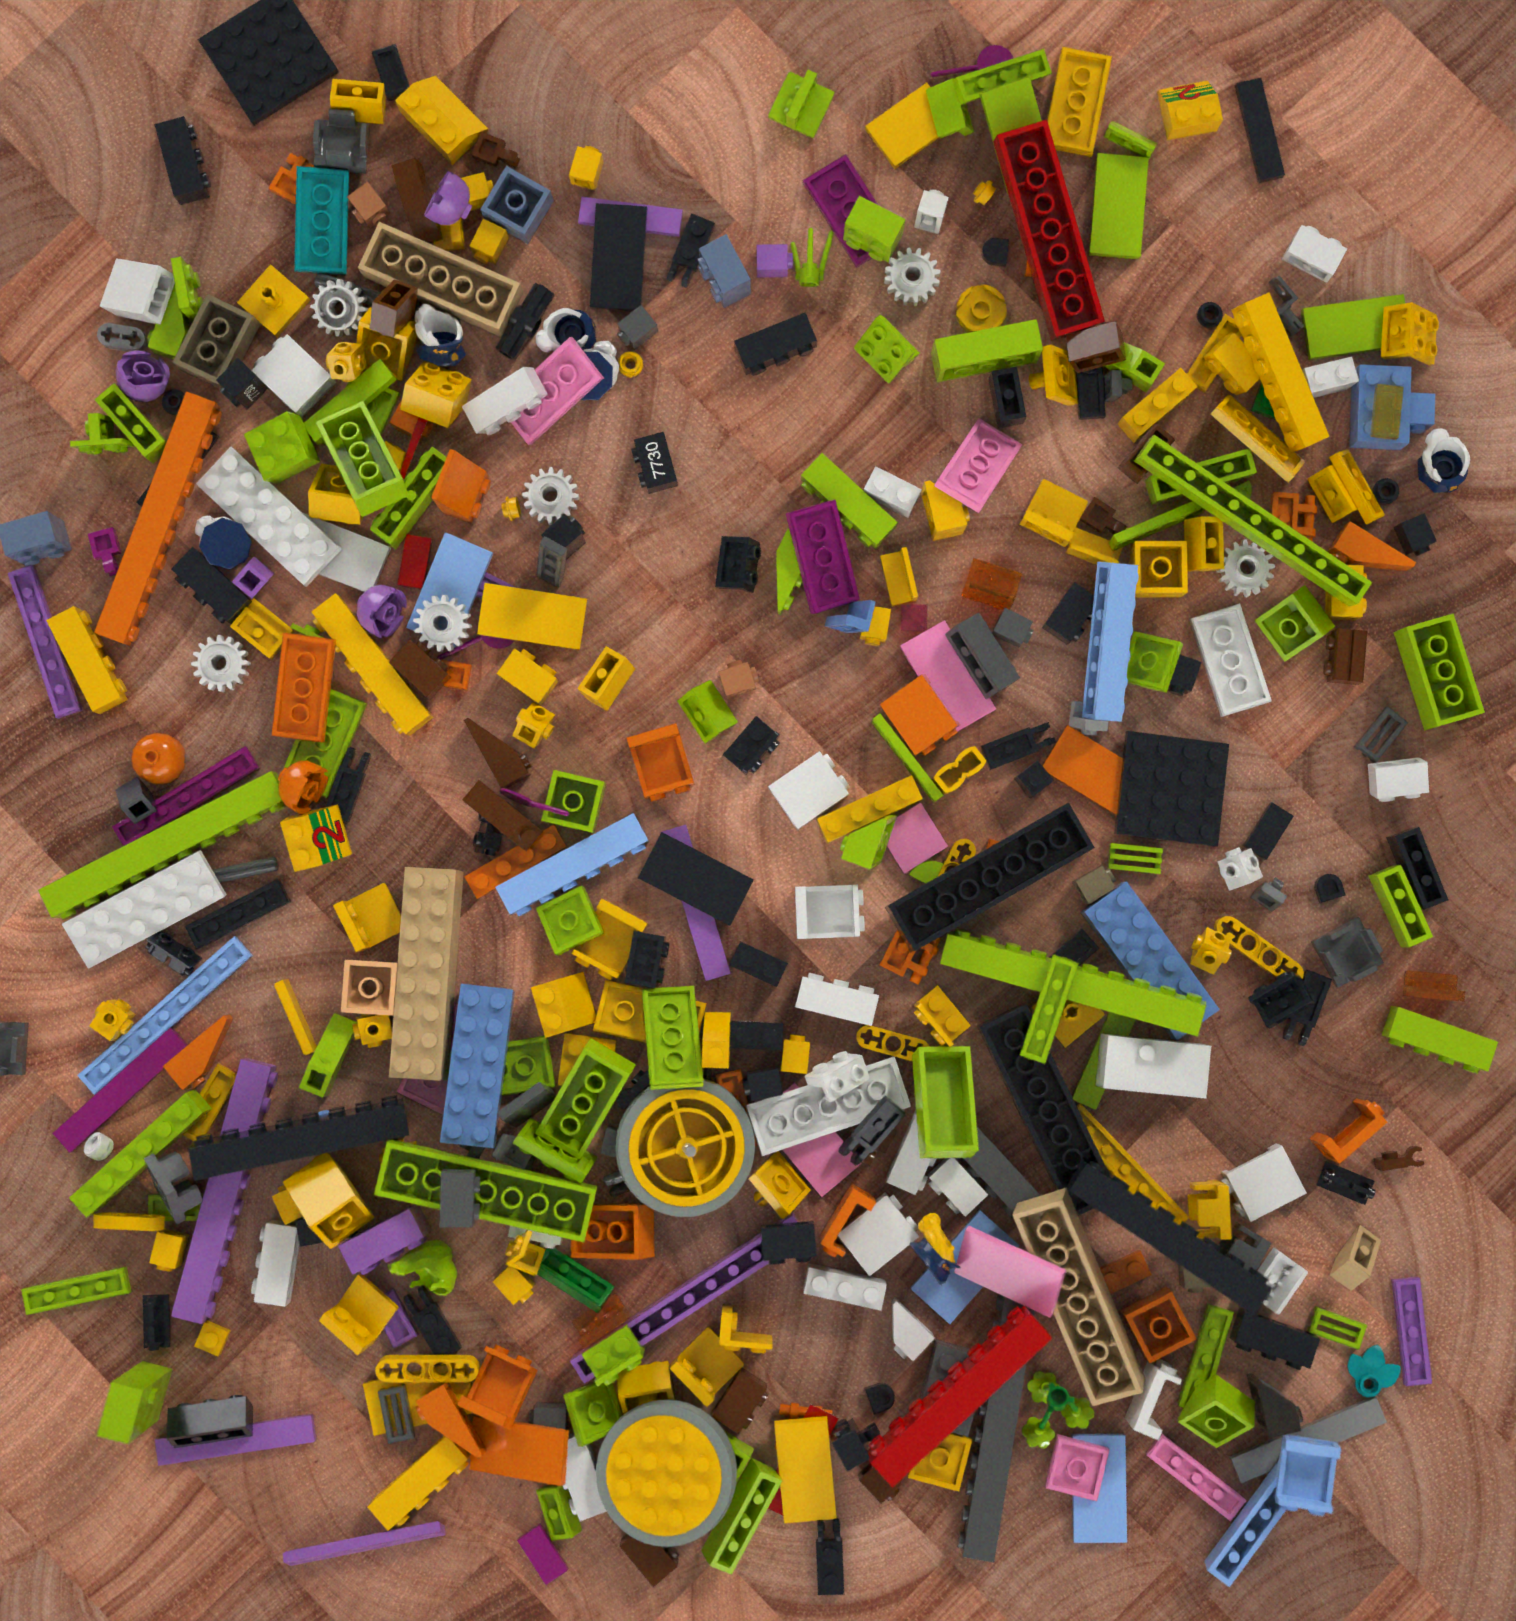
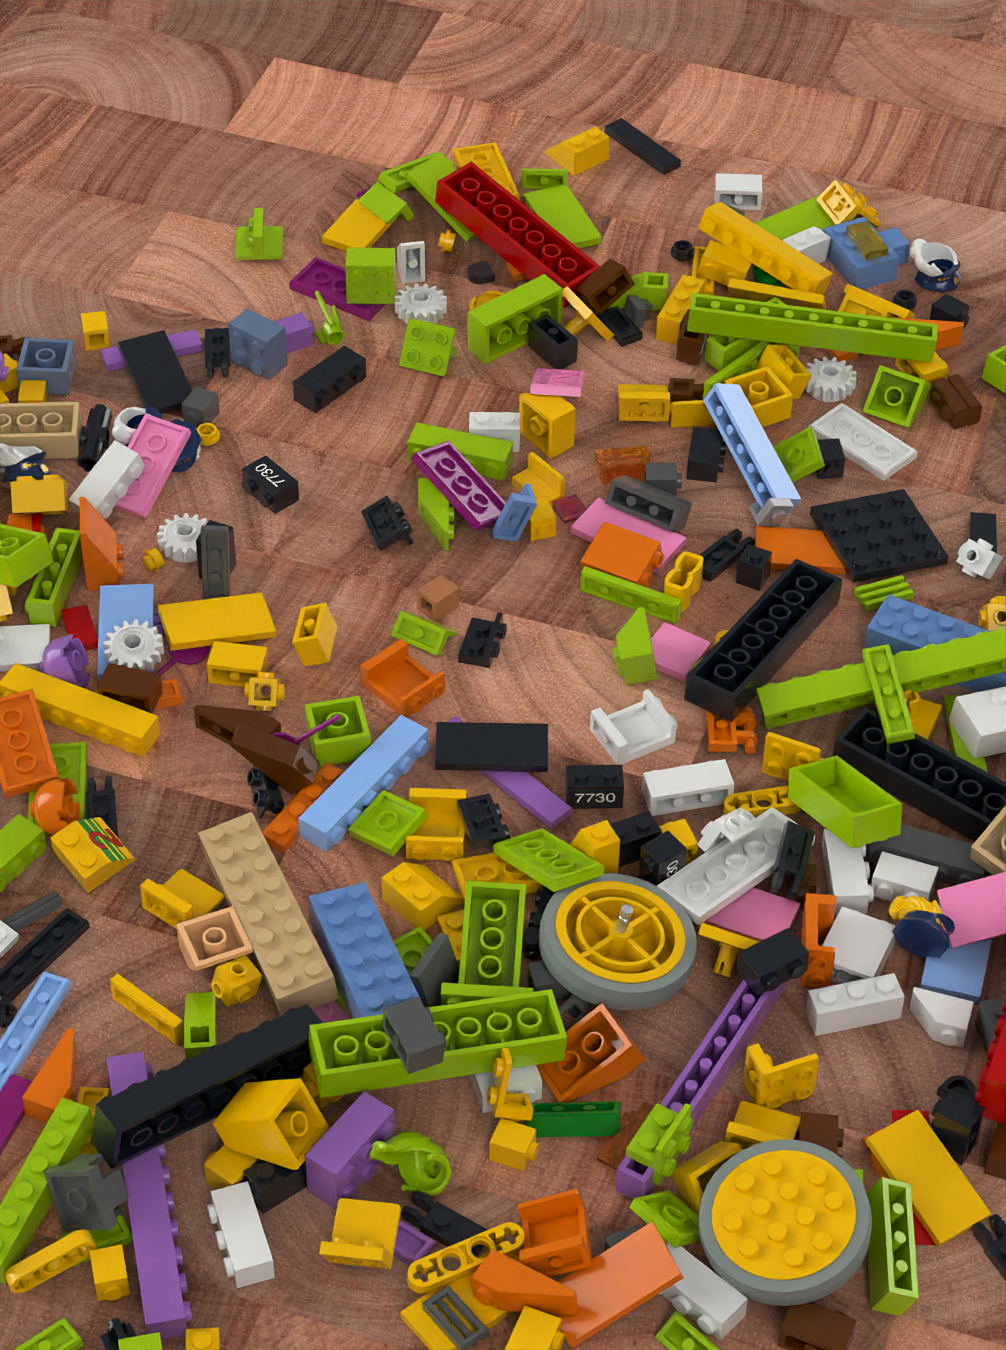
camera: 30 degrees left, 40 degrees down
white brick [768,751,850,830] -> none
yellow brick [816,775,923,844] -> none
dark tan brick [1072,866,1116,904] -> none

